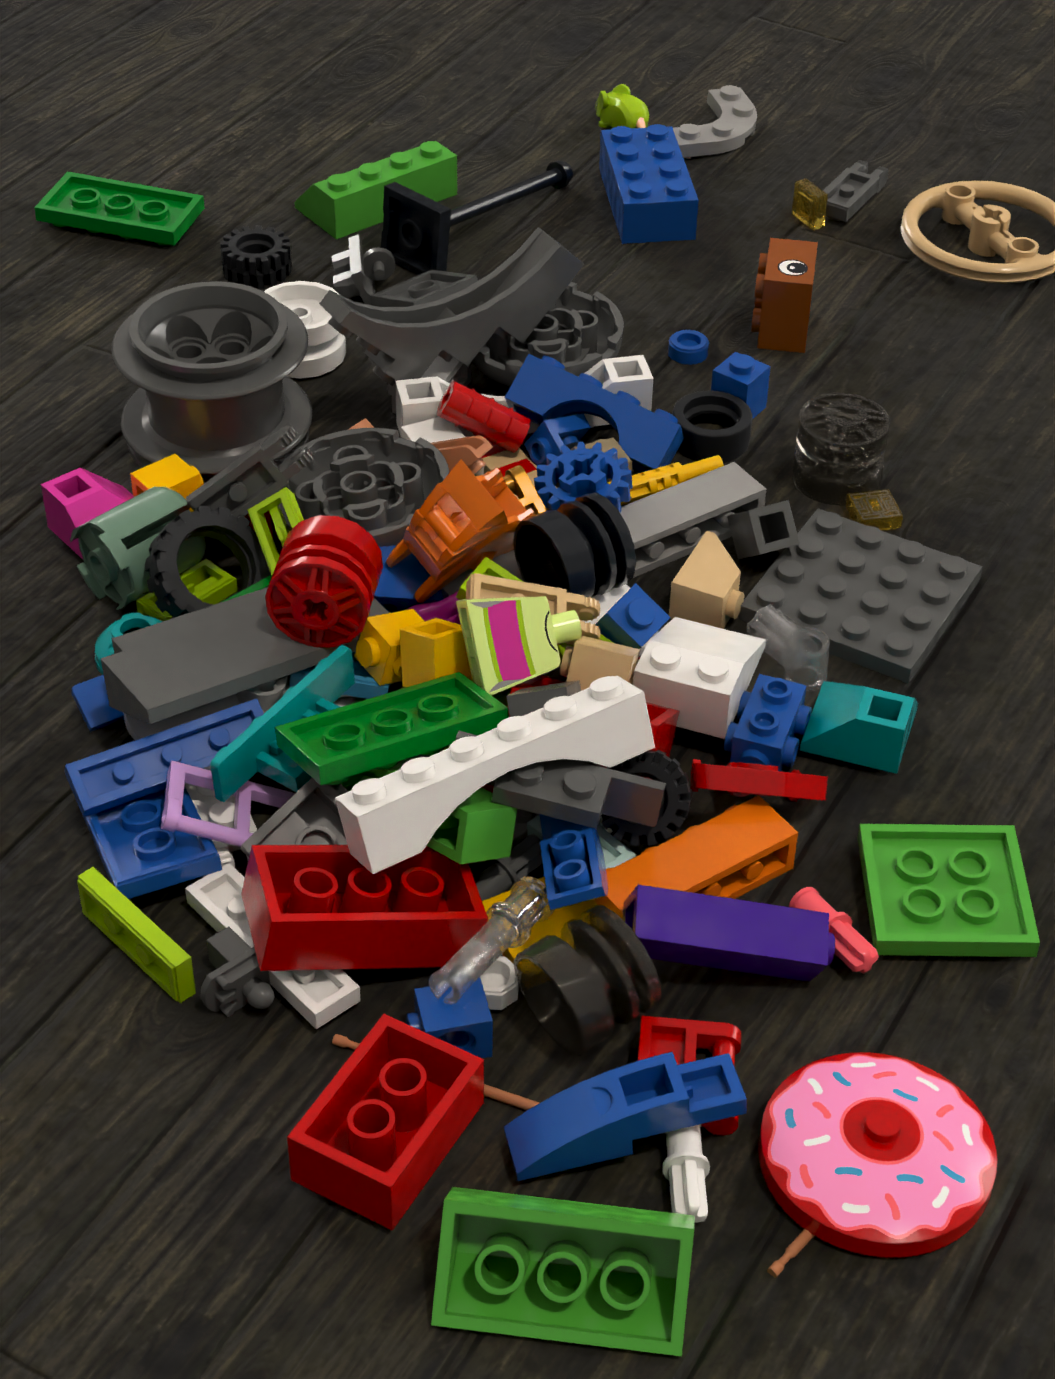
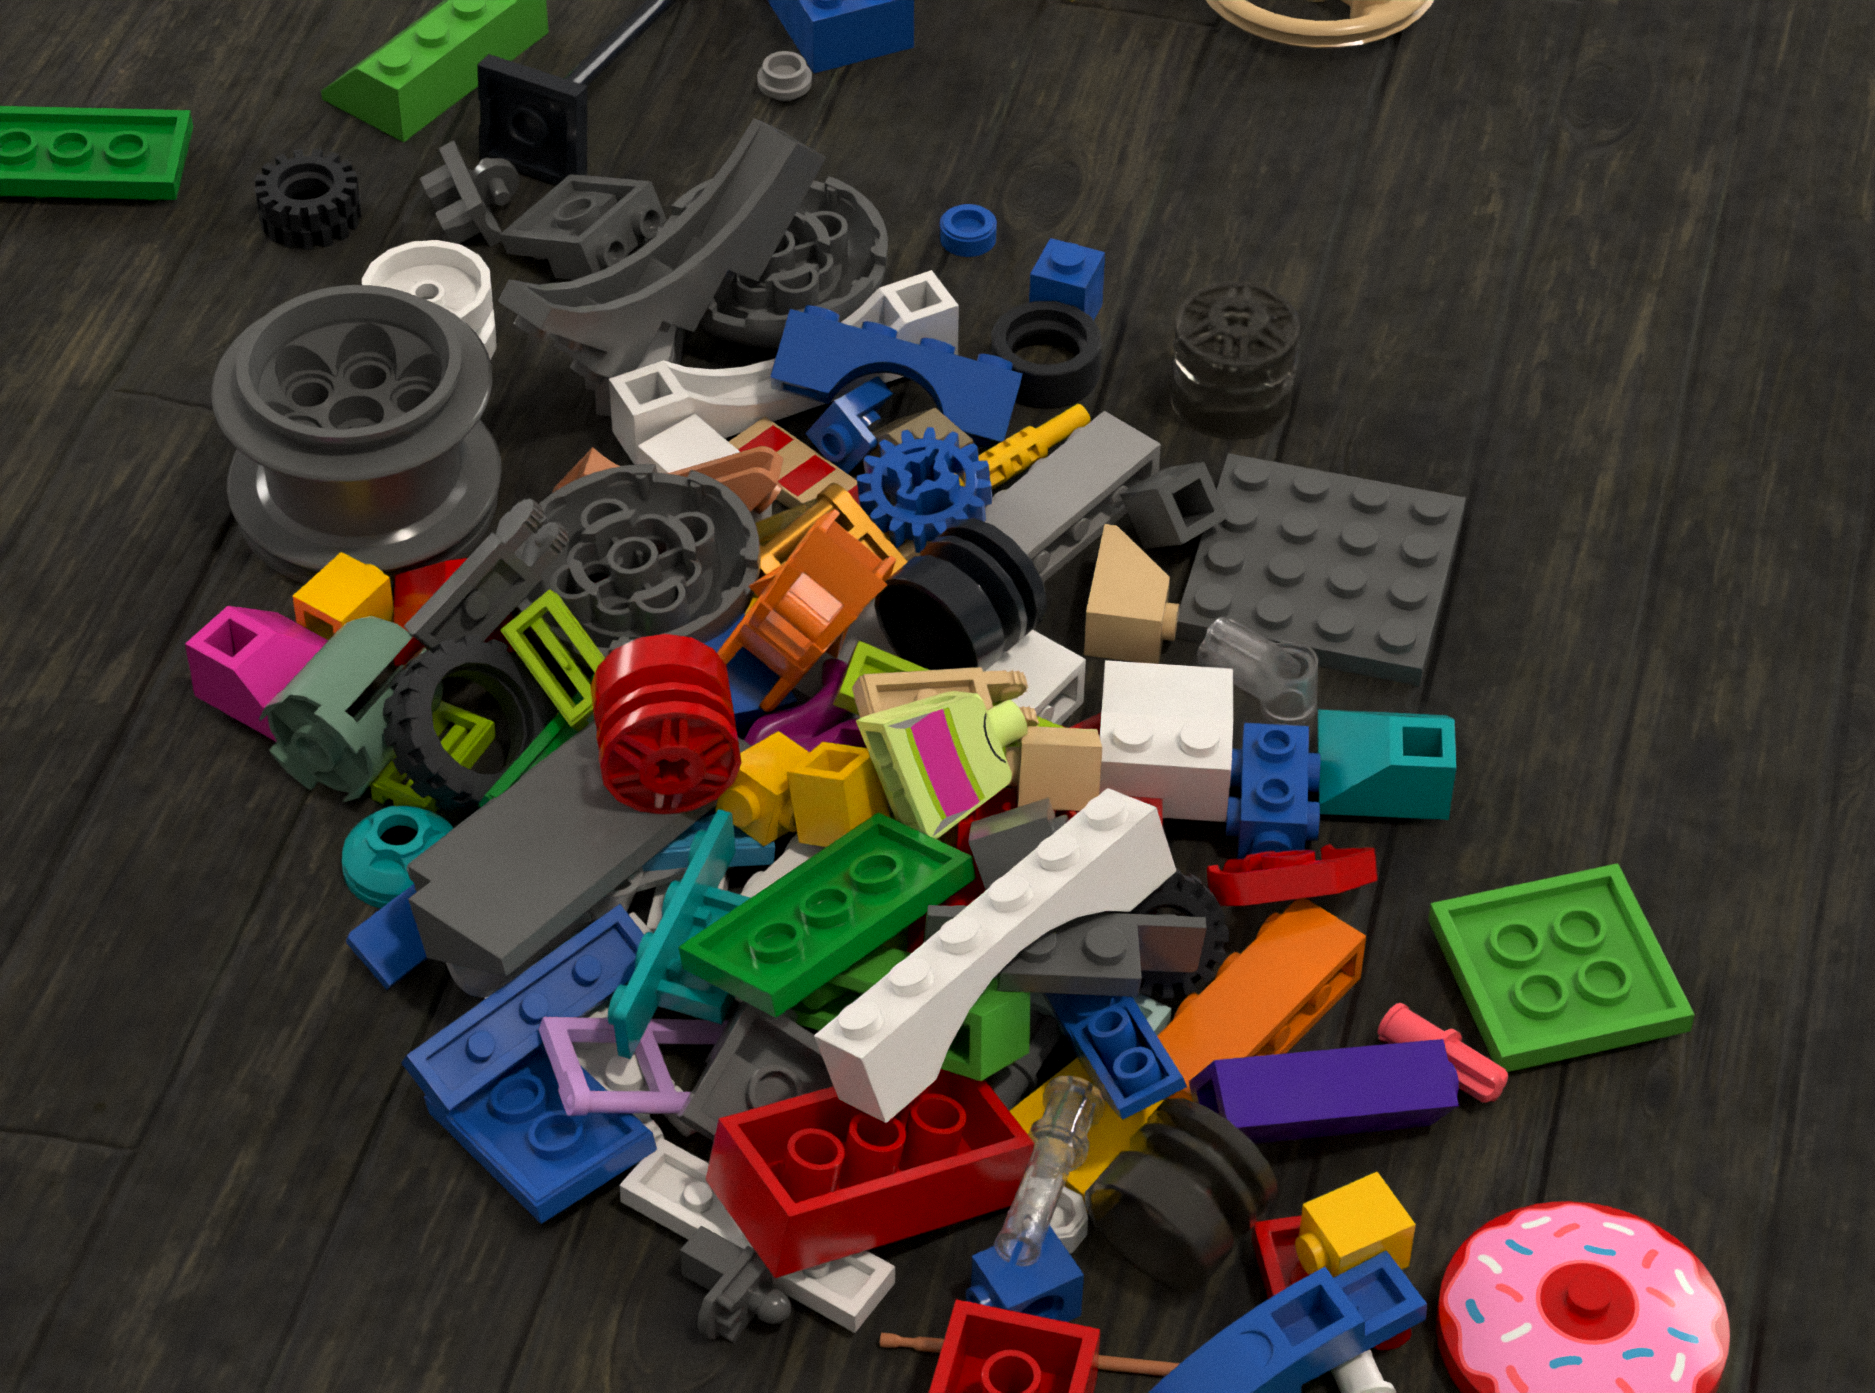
camera: 15 degrees left, 5 degrees up
lime tile [77,867,196,1003] -> none
red axle [437,380,531,453] -> none
blue brick [595,583,671,649] -> none
dark orange brick [751,238,818,353] -> none
clear yellow tile [846,489,903,530] -> none
none -> light grey plate [757,51,812,101]
none -> yellow brick [1295,1172,1416,1278]

